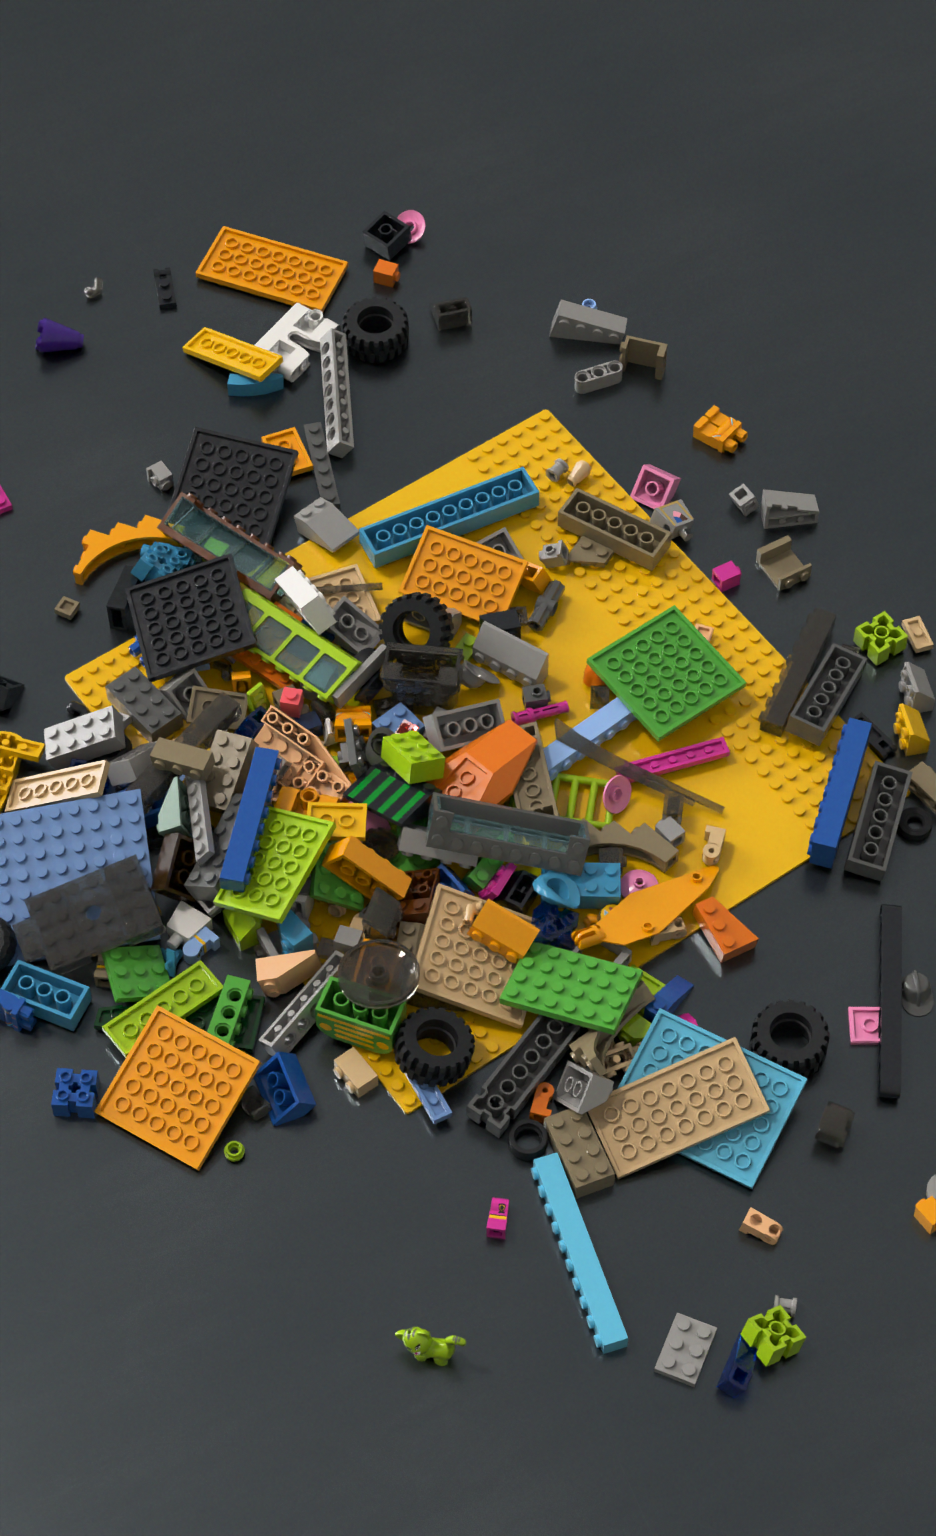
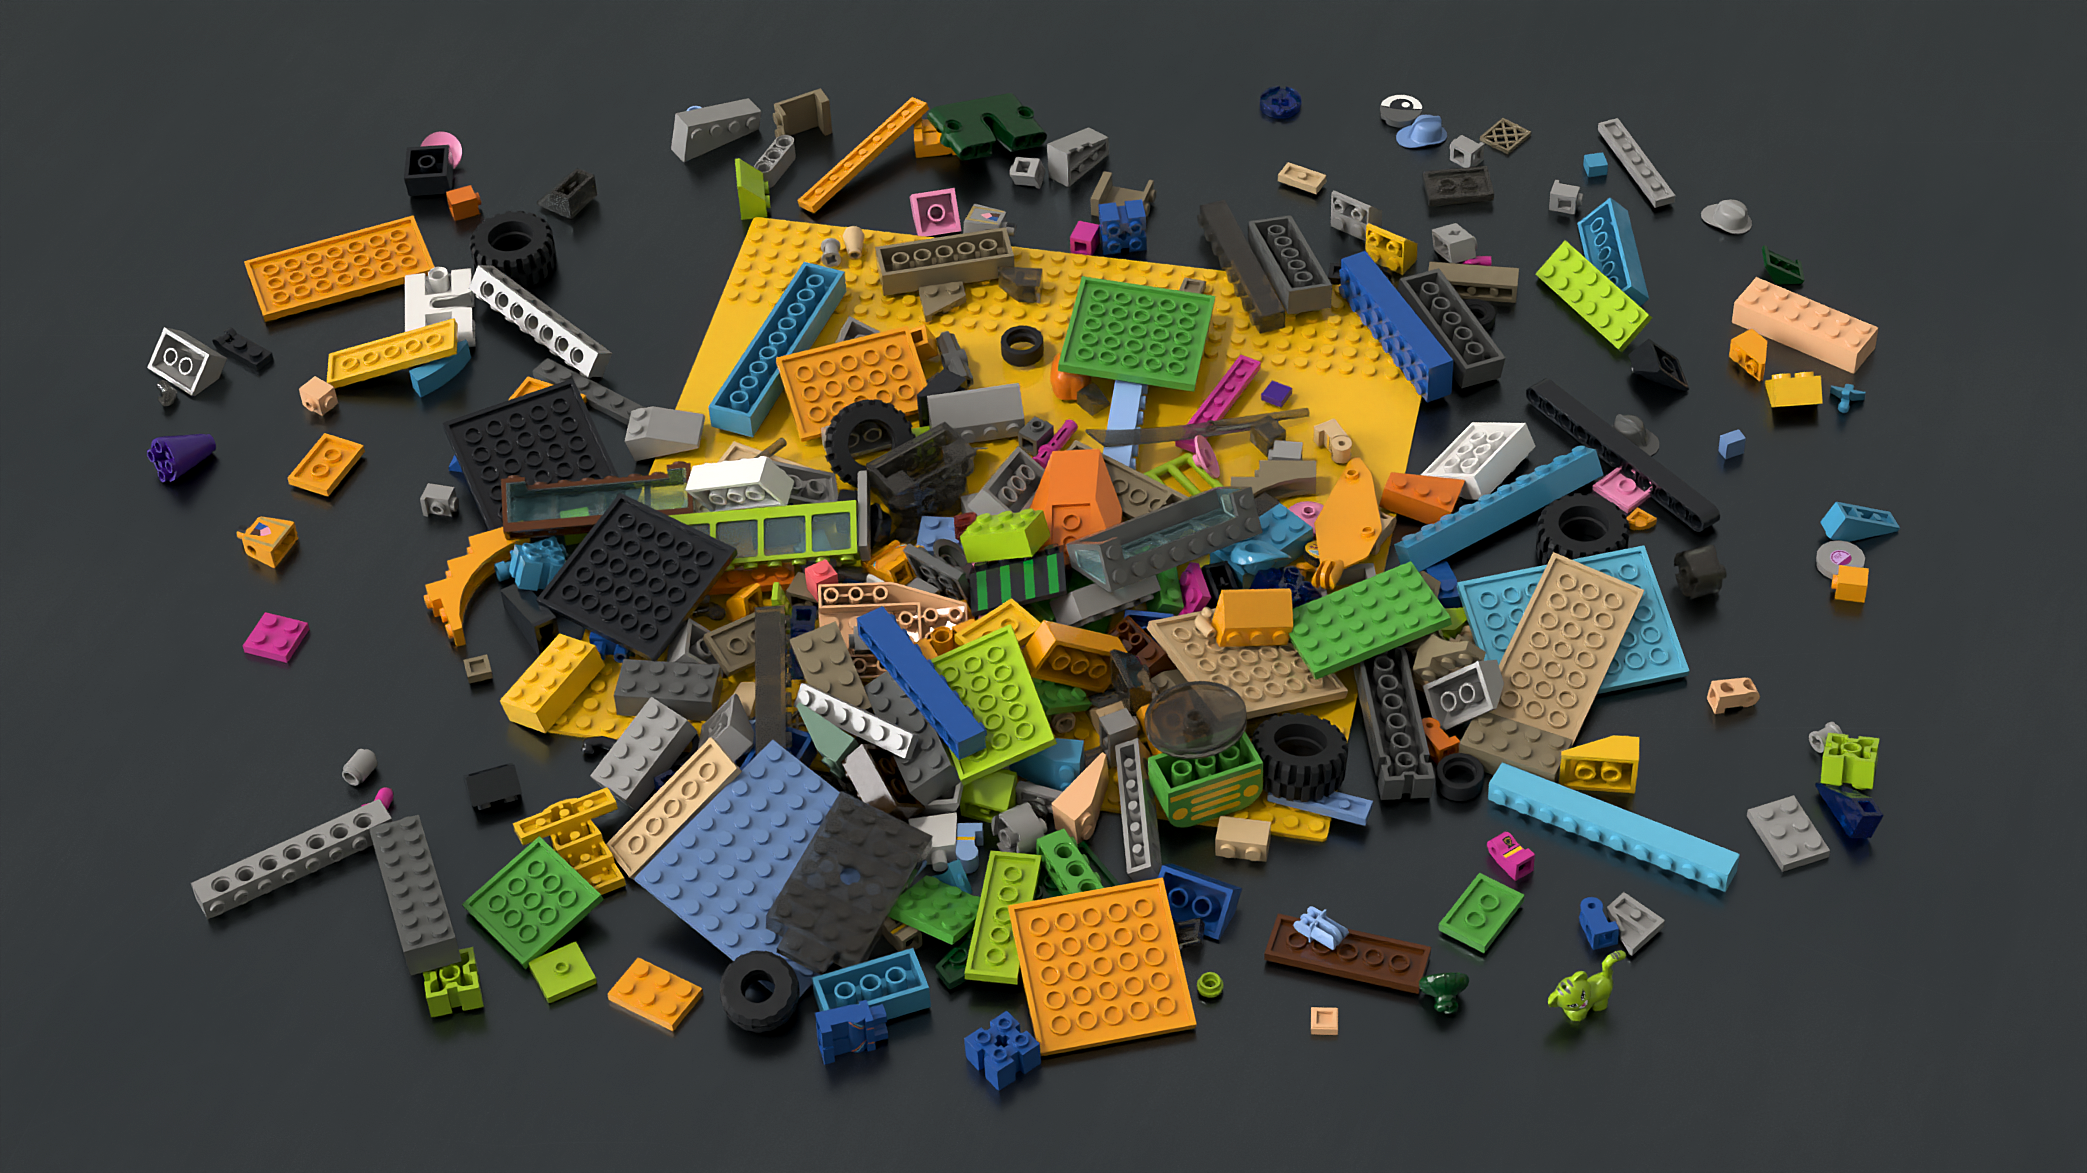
camera: 40 degrees left, 10 degrees down
dark tan brick [150,737,215,781] -> none
light grey brick [539,540,569,568] -> none
lime brick [853,611,908,666] -> none
none -> light grey slope [147,327,227,396]
none -> light orange torso [237,516,298,568]
none -> light orange plate [288,433,365,497]
none -> light nougat brick [299,376,338,416]
none -> yellow brick [500,633,605,733]
none -> lime slope [735,158,771,220]
none -> light orange plate [797,97,929,213]
none -> dark green connector [927,93,1047,161]
none -> light grey brick [991,802,1047,855]
none -> clear smoke slope [998,267,1043,303]
none -> black tyre [1001,325,1044,367]
none -> blue brick [1098,199,1147,255]
none -> dark tan tile [1179,277,1206,294]
none -> dark purple tile [1261,380,1292,407]
none -> reddish brown plate [1264,914,1431,994]
none -> light blue arm [1294,906,1349,950]
none -> light nougat tile [1311,1007,1338,1035]
none -> dark azure brick [1394,446,1603,572]
none -> dark green hair [1419,972,1469,1014]
none -> white slope [1421,422,1535,501]
none -> bright green plate [1439,873,1525,953]
none -> yellow slope [1558,735,1639,793]
none -> blue leg [1579,897,1619,950]
none -> light grey wing [1606,892,1665,956]
none -> light orange tile [1626,507,1657,530]

